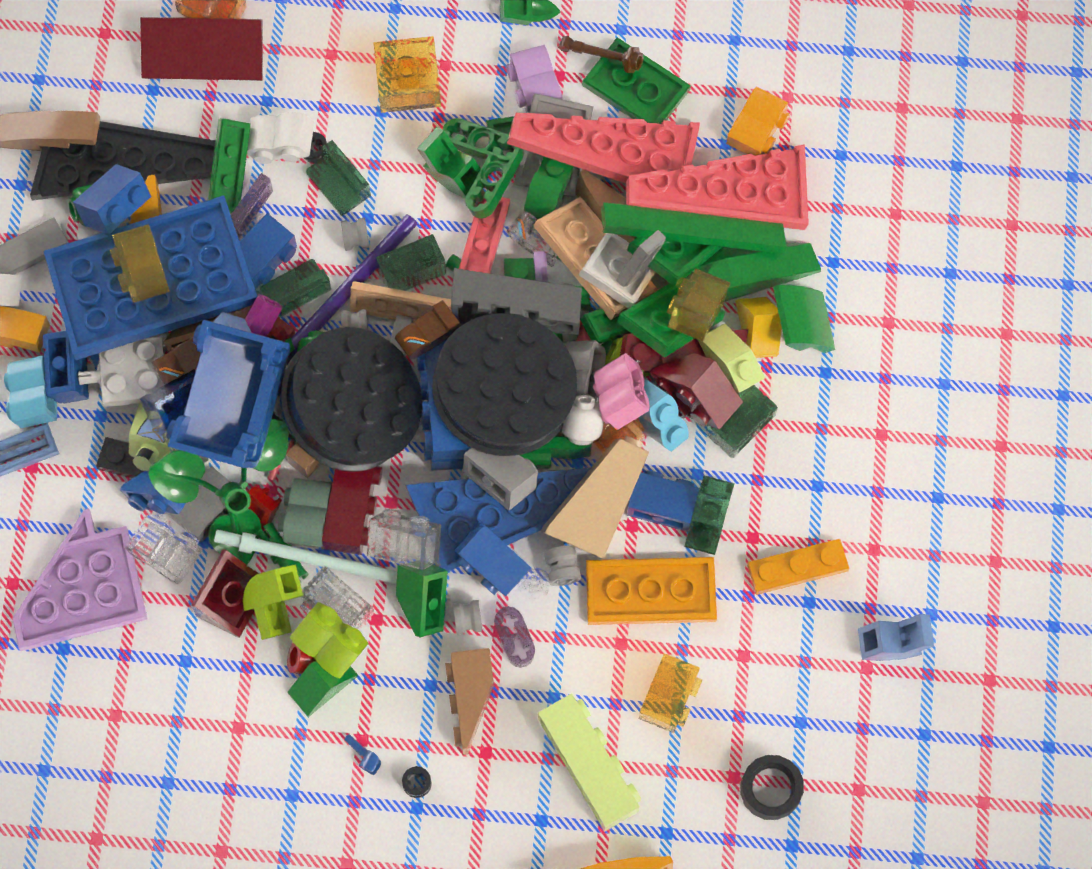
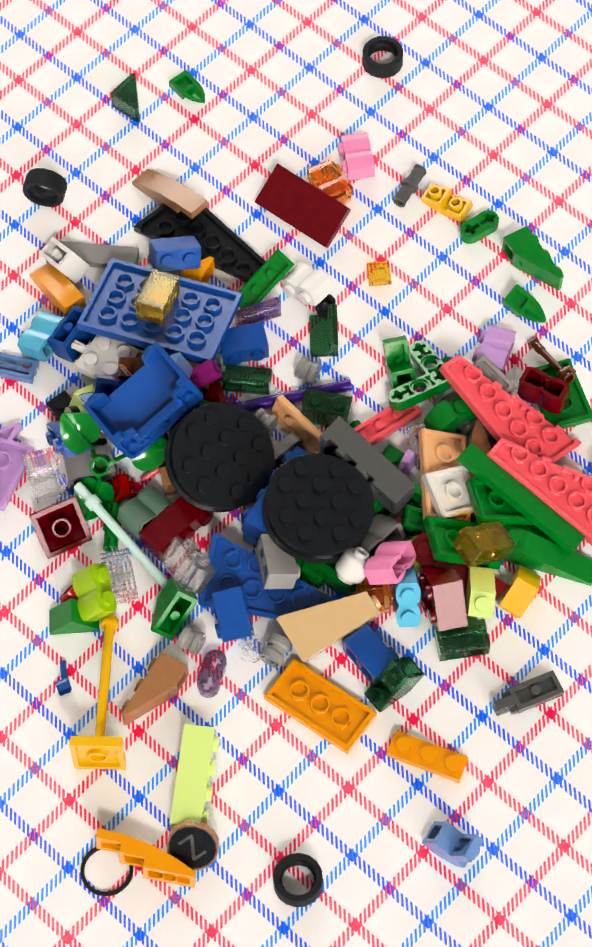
camera: 40 degrees right, 10 degrees down
lime brick [243,564,303,640] -> none
clear yellow brick [373,36,441,113] -> none
reddish brown leg [395,300,459,360] -> none
black bush [402,766,432,798] -> none
light grey tile [616,230,666,287] -> none
clear yellow brick [638,653,703,734] -> none
green slope [773,285,836,353] -> none
none -> yellow tile [69,615,127,770]
none -> black tile [166,820,220,870]
none -> clear yellow tile [366,261,392,286]
none -> dark grey hinge [492,670,564,716]
none -> dark red brick [517,367,570,414]

